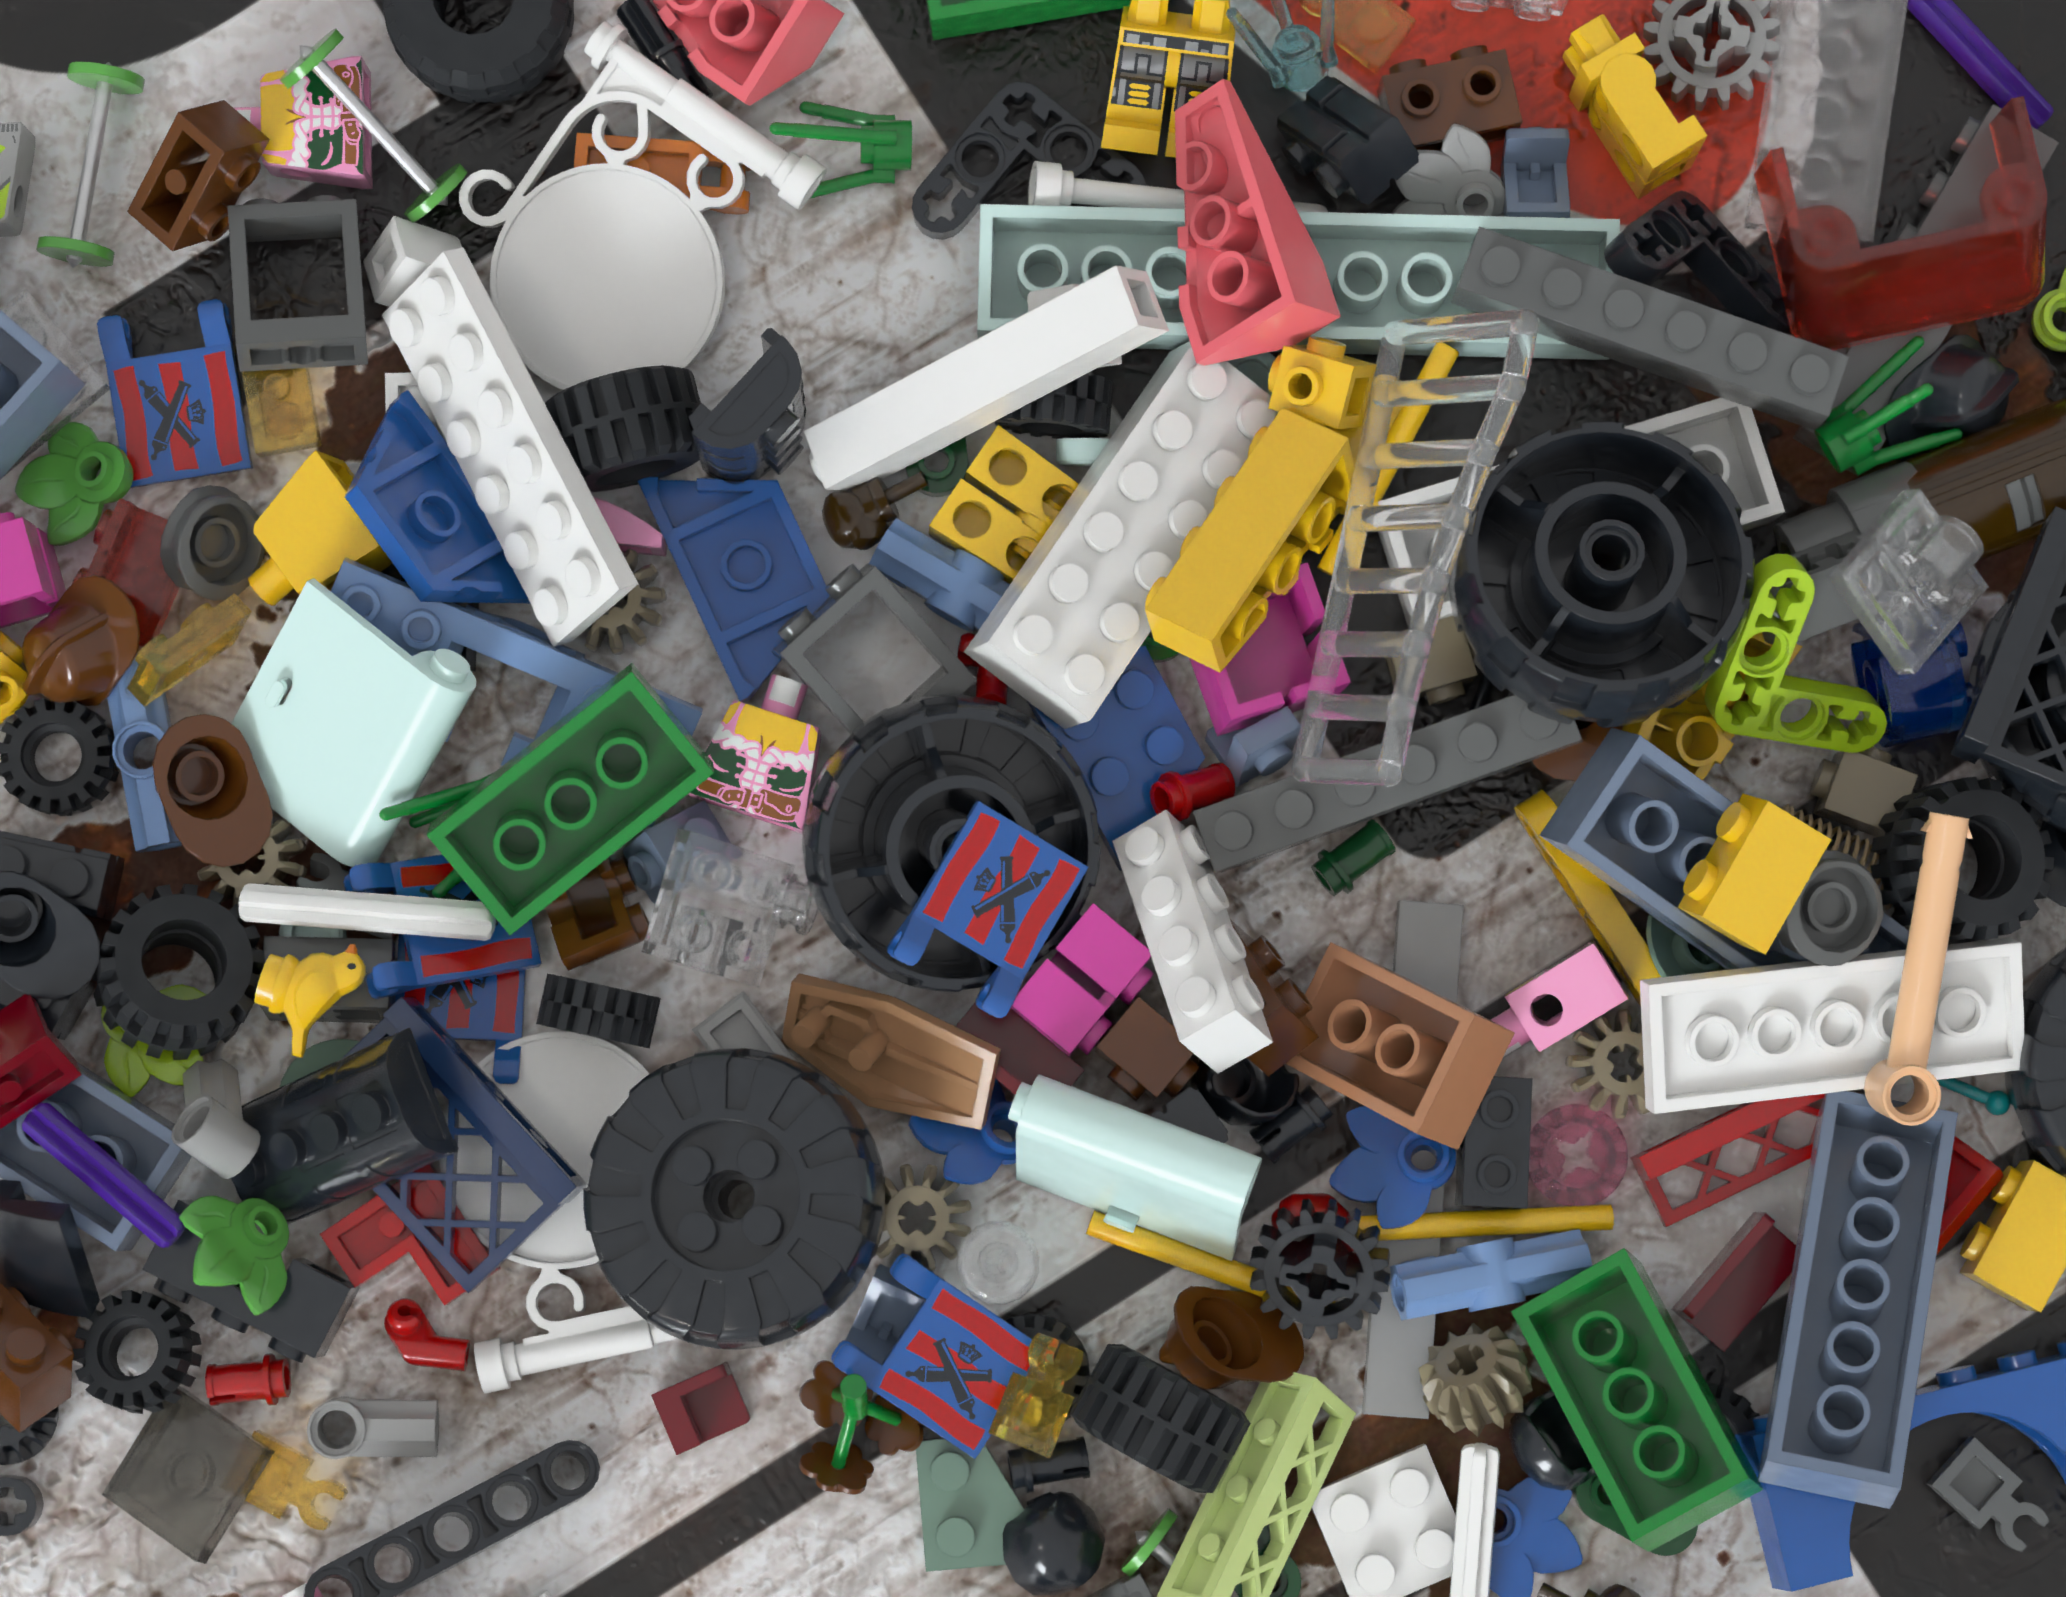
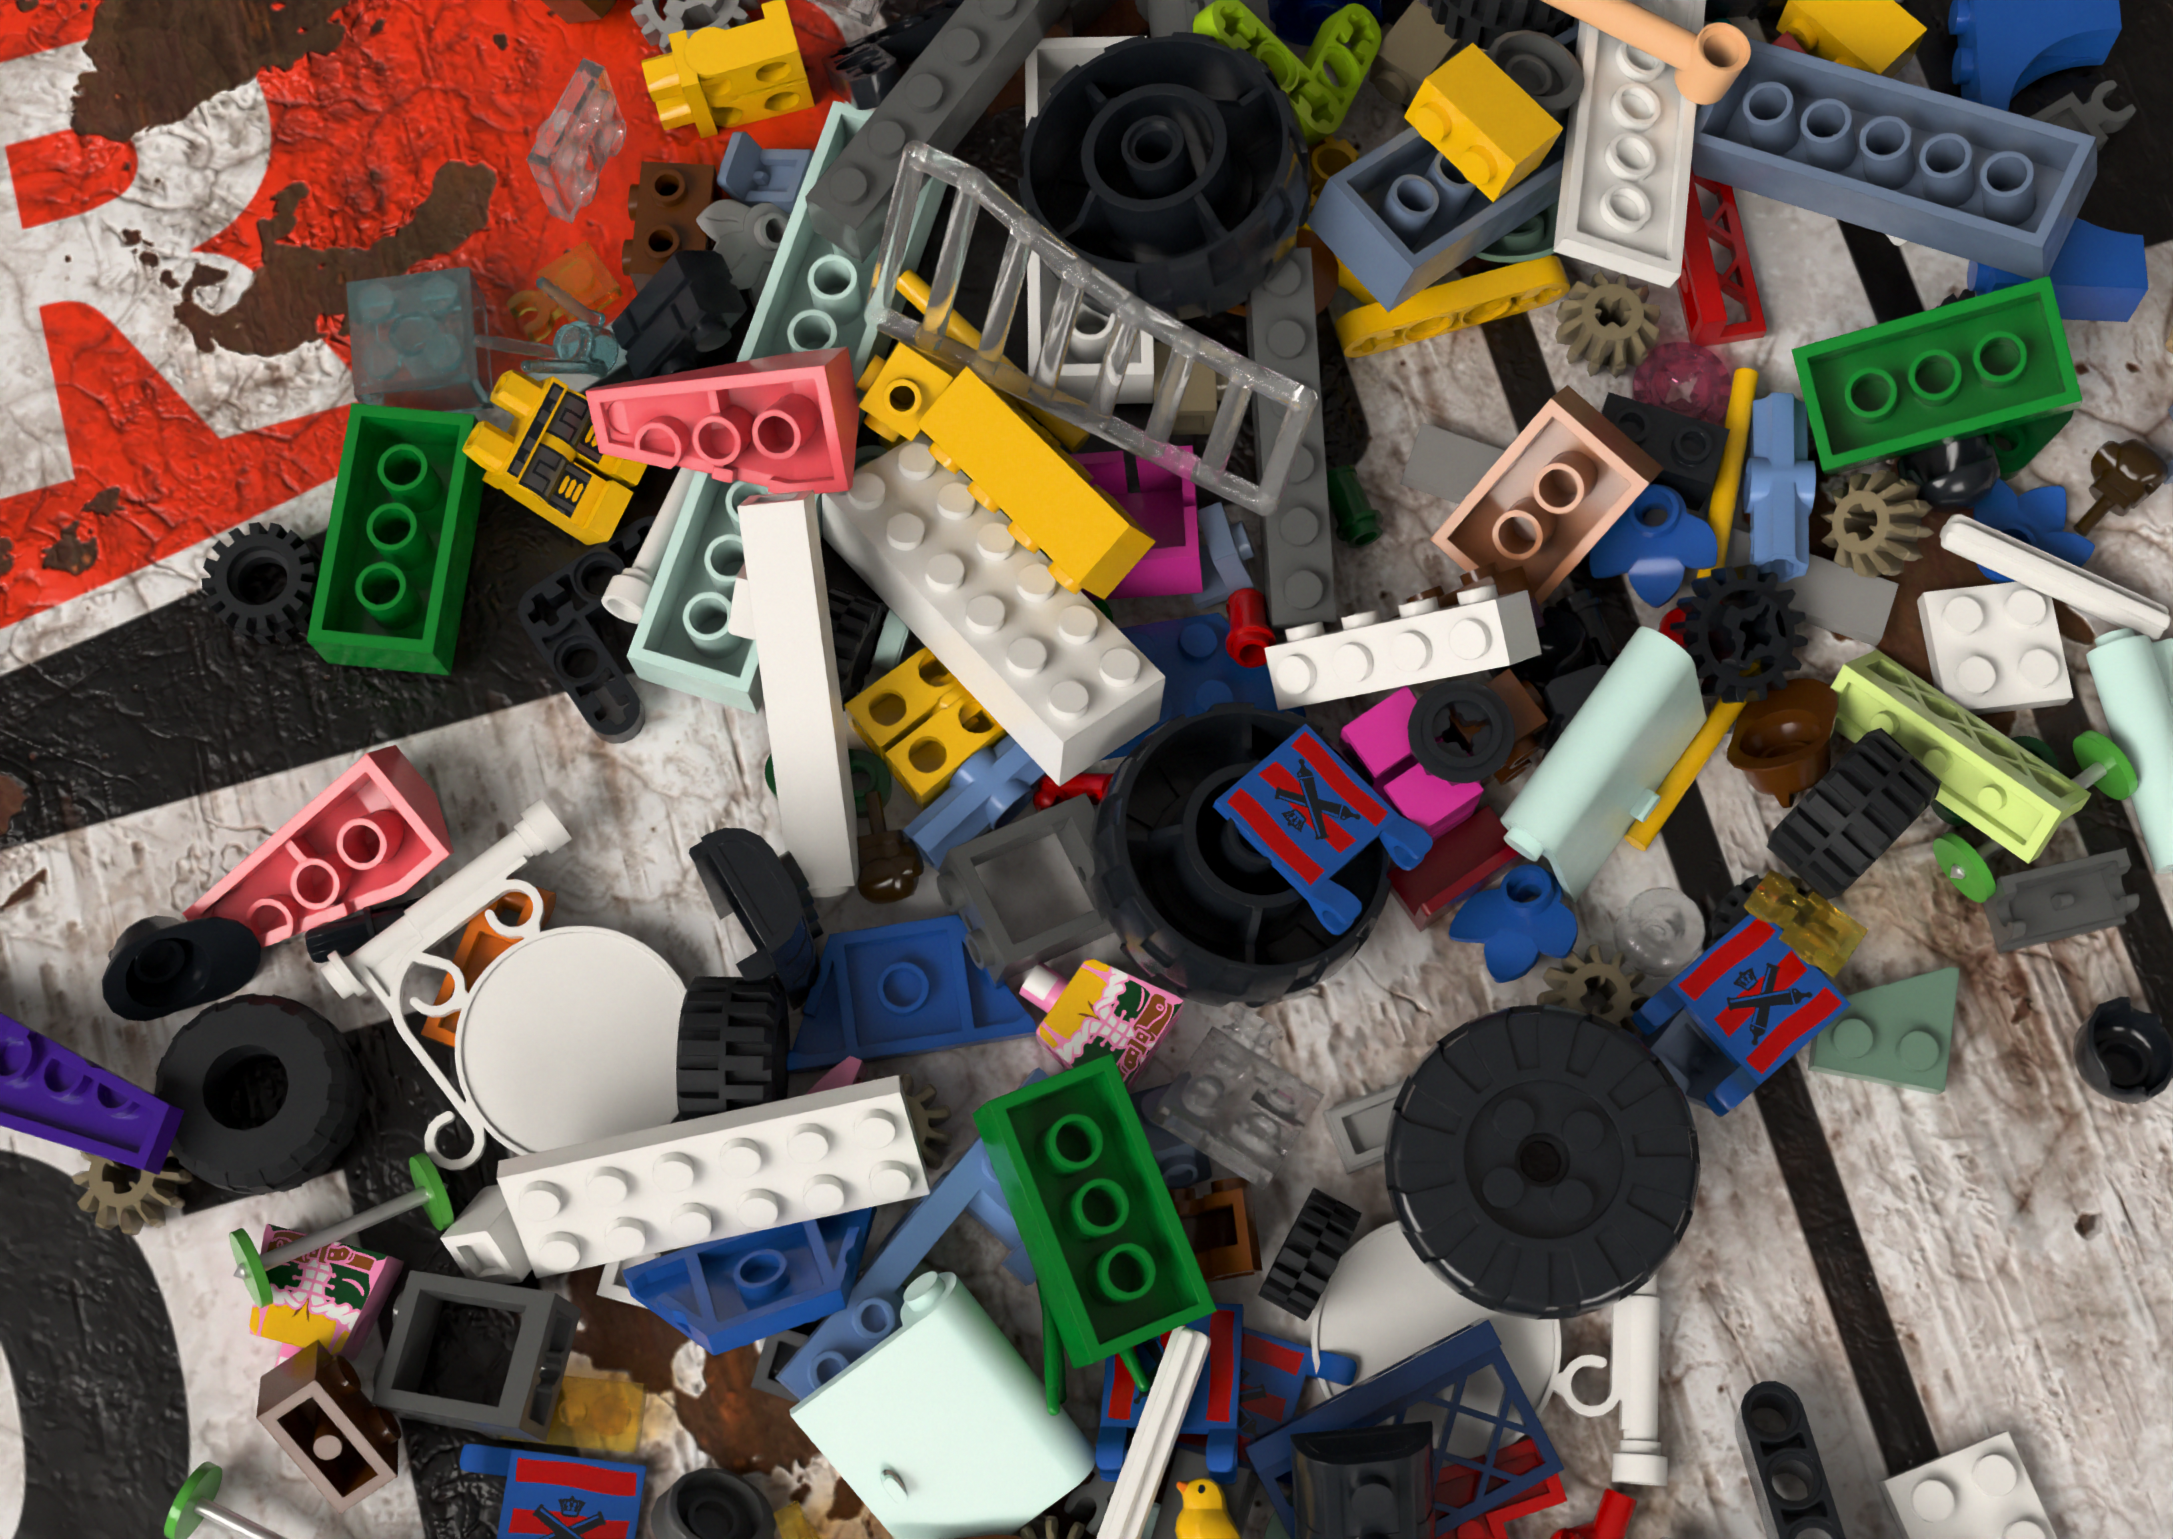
camera: 70 degrees left, 10 degrees down
yellow torso [248,450,393,606] -> none
dark red panel [651,1362,750,1455] -> none
green plant [769,101,912,199] -> none
medium nougat piece [781,973,1001,1130] -> none
reddish brown plant [799,1360,924,1495] -> none
black hair [1002,1491,1105,1595] -> none
black pin [1007,1436,1090,1493] -> none
bright pink torso [1491,940,1628,1057] -> none
dark red panel [1671,1212,1796,1352] -> none
none -> black gear [1407,680,1515,786]

